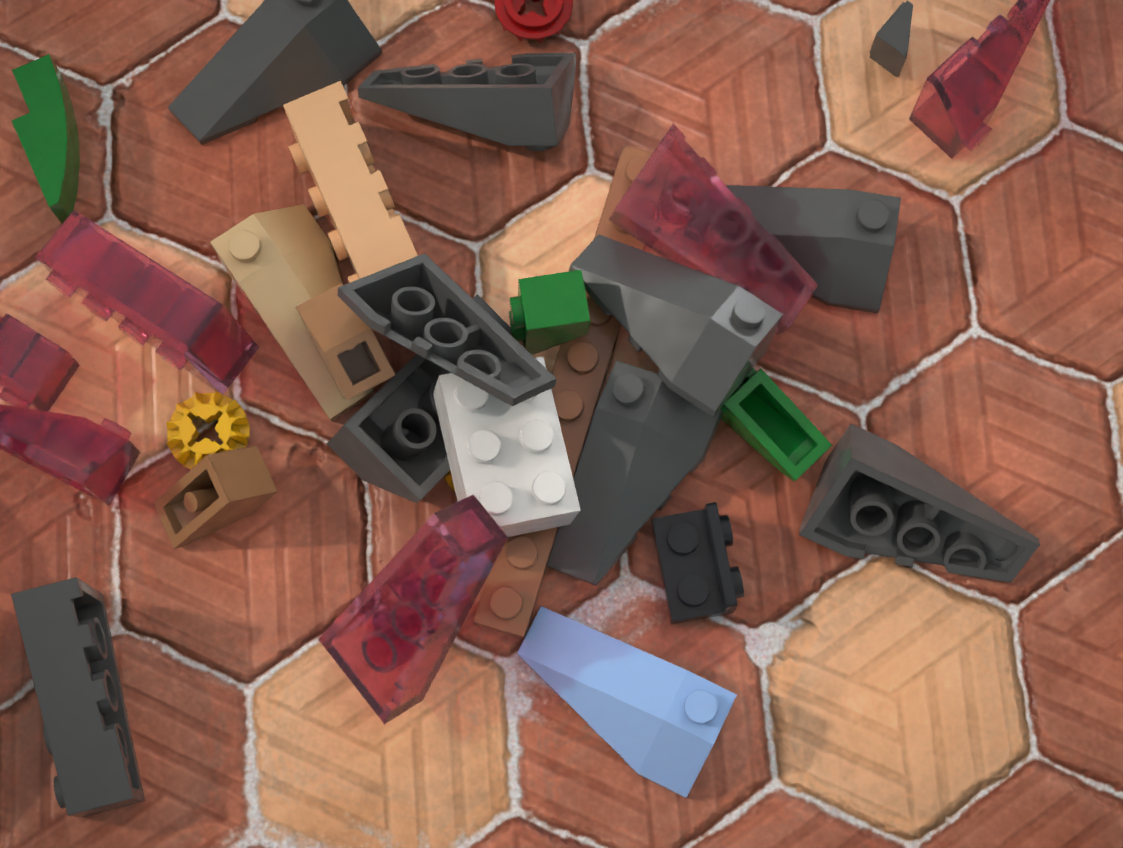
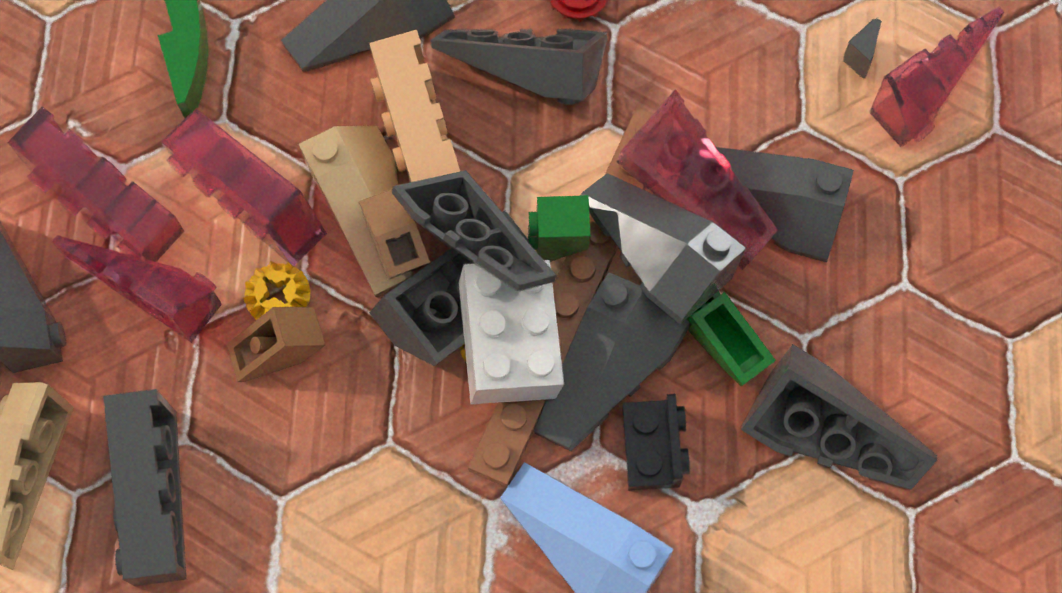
camera: 10 degrees right, 5 degrees down
clear pink wedge [318,495,508,724] -> none

